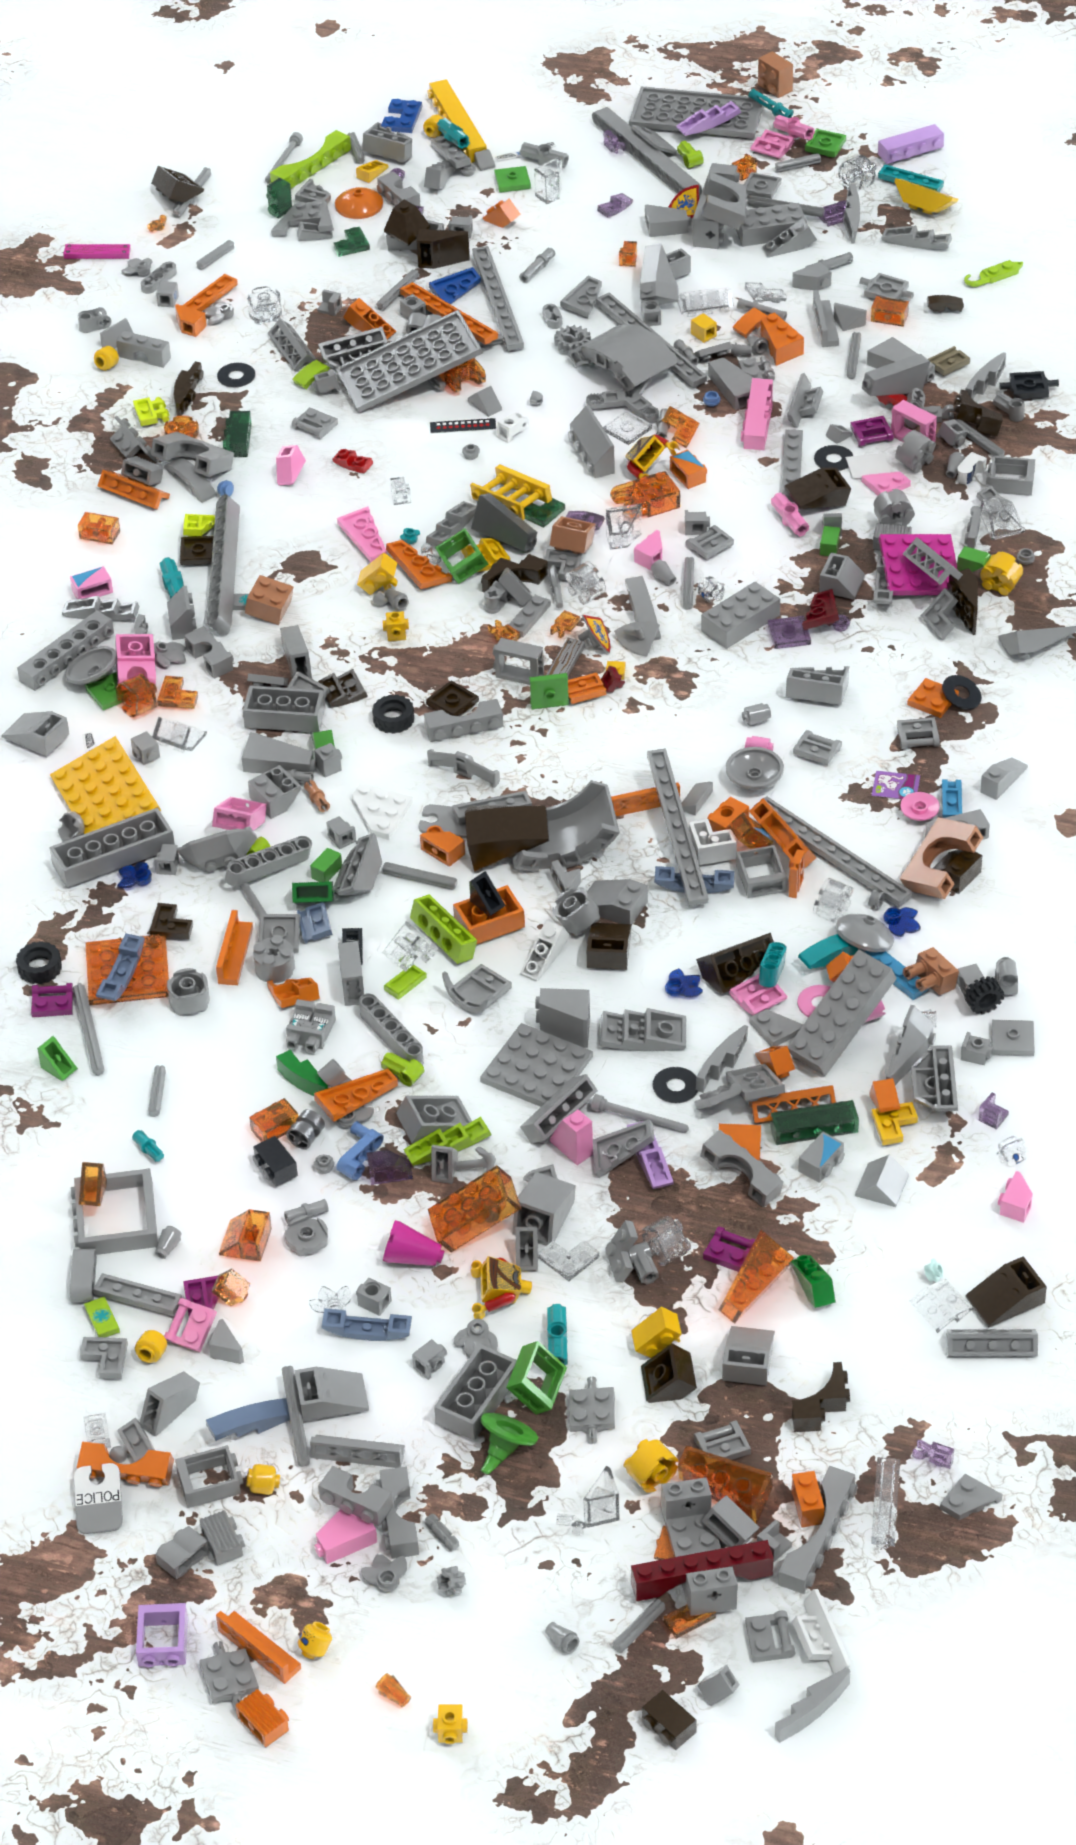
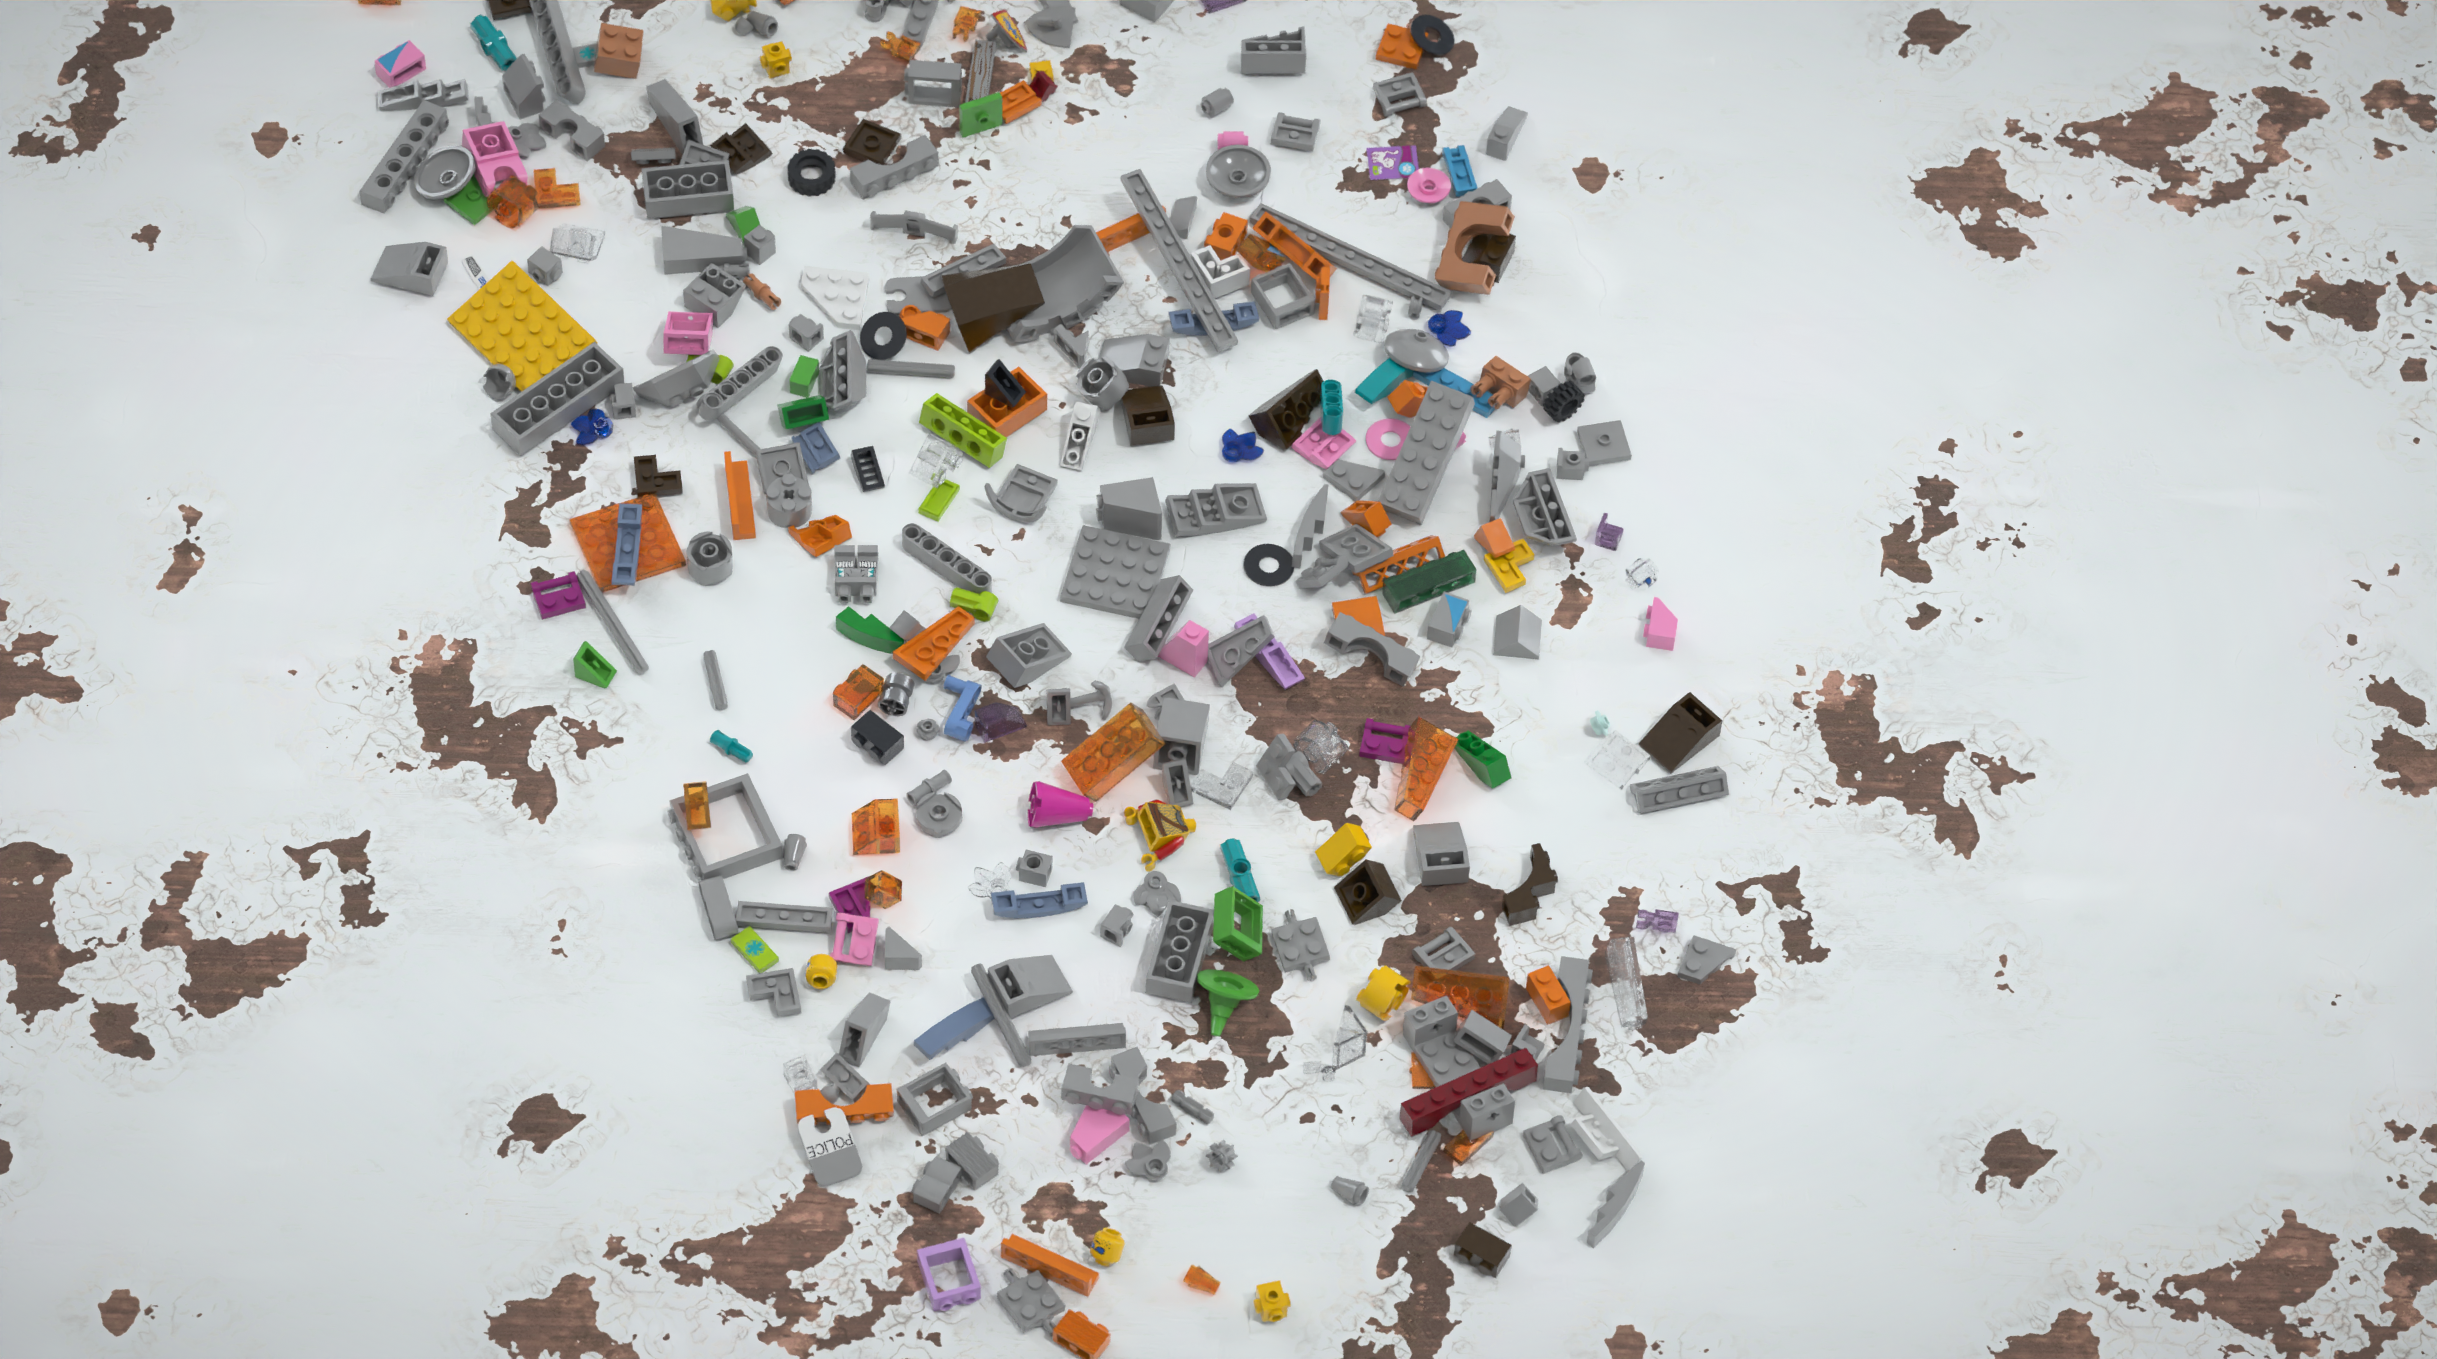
camera: 20 degrees left, 10 degrees up
black tyre [16,941,62,984] -> none
yellow head [246,1464,280,1495] -> none
light grey window [338,941,364,1006] -> none
lime slope [403,1116,492,1166] -> none
light grey piece [591,1094,689,1133] -> none
none -> black gear [860,312,907,360]

